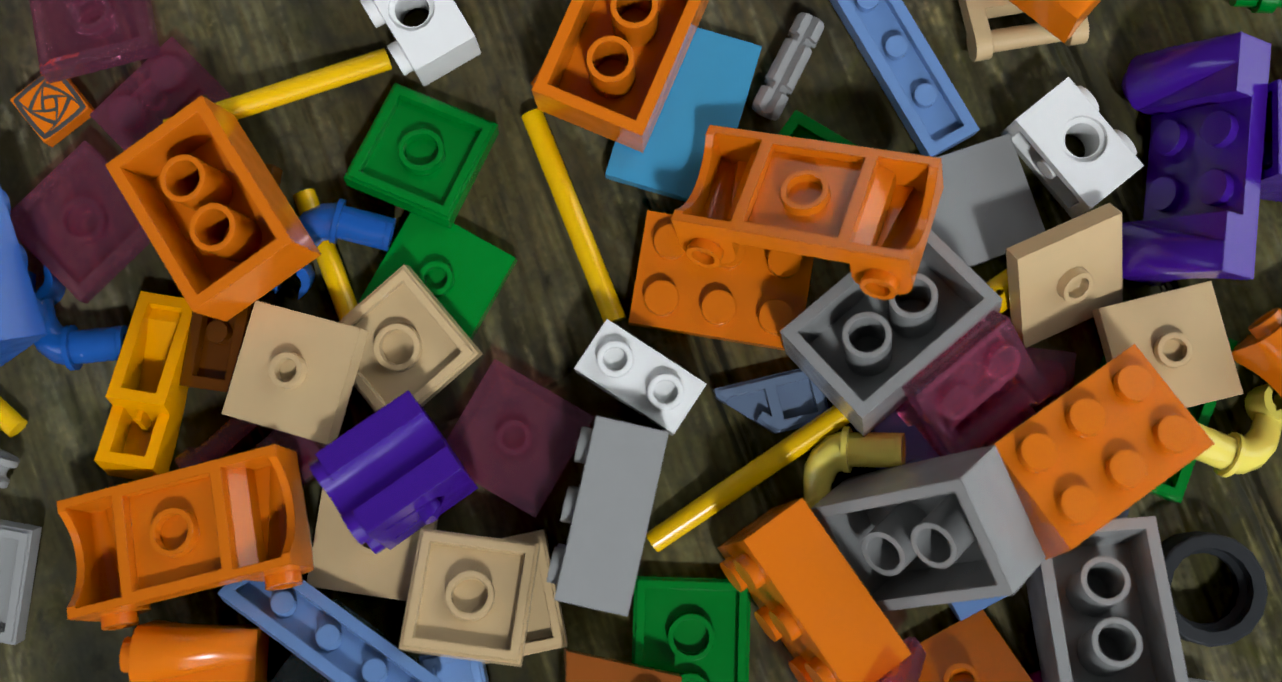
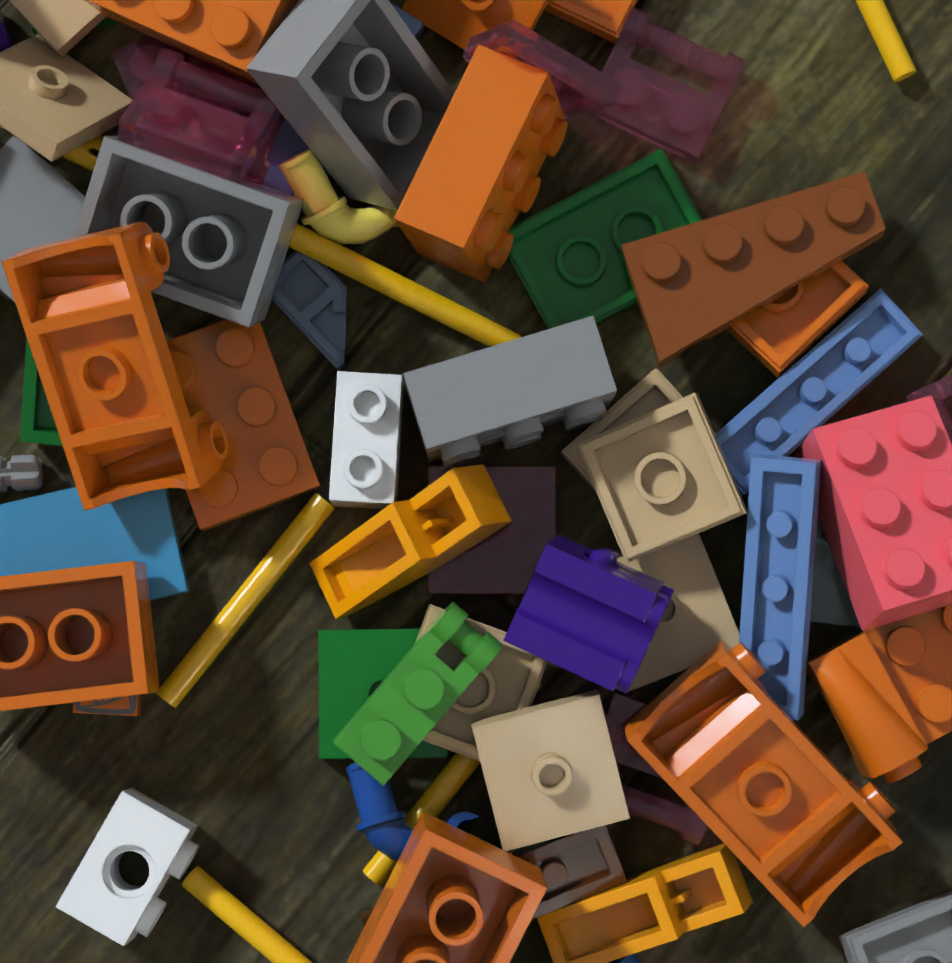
camera: 120 degrees left, 0 degrees up
green plate [344,83,499,229] -> none
none -> light orange slope [309,465,512,619]
none -> bright green plate [332,602,503,786]

